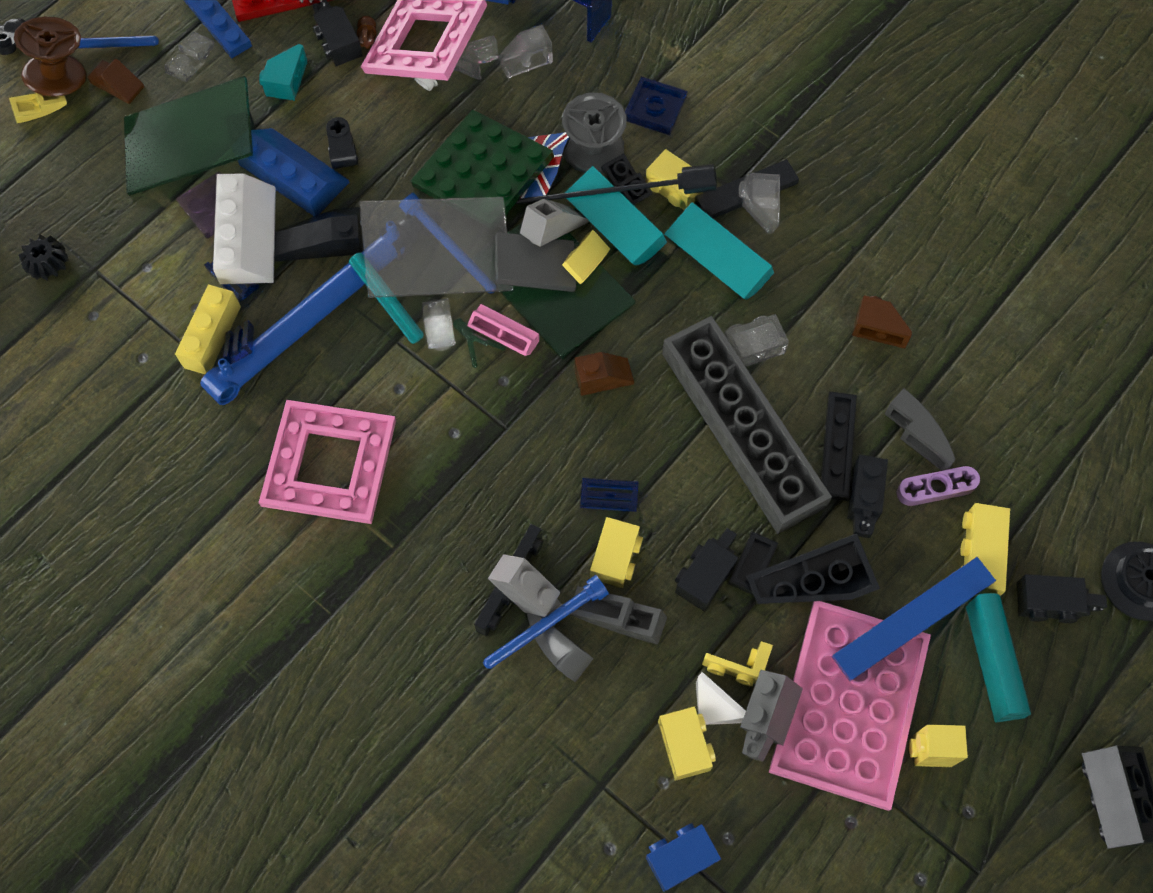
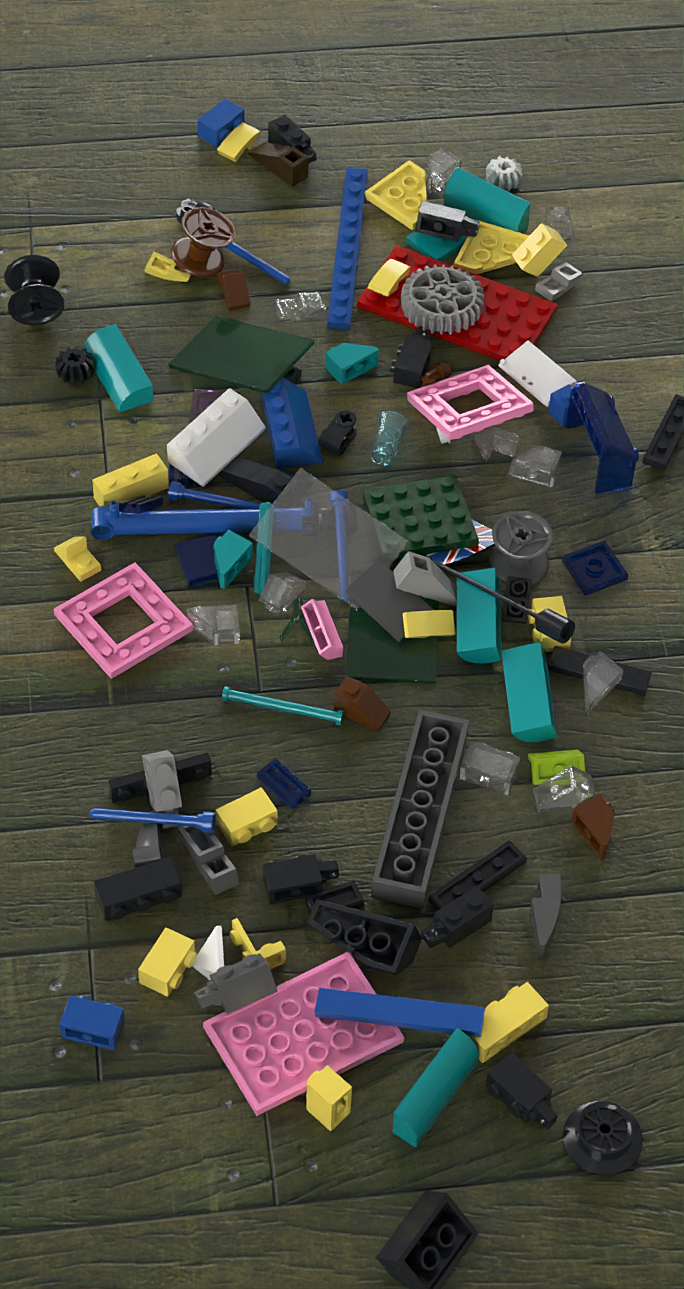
camera: 40 degrees right, 15 degrees down
lavender beam [897,466,980,506] -> none
none -> light yellow slope [54,536,101,582]
none -> teal brick [83,324,153,412]
none -> black brick [94,857,182,921]
none -> blue piece [168,481,280,509]
none -> clear blue tile [174,533,222,586]
none -> clear slope [187,605,240,645]
none -> teal slope [213,530,253,590]
none -> teal bar [222,686,344,726]
none -> clear light blue plant [371,411,409,465]
none -> lime panel [528,750,585,785]
none -> clear slope [532,765,596,813]

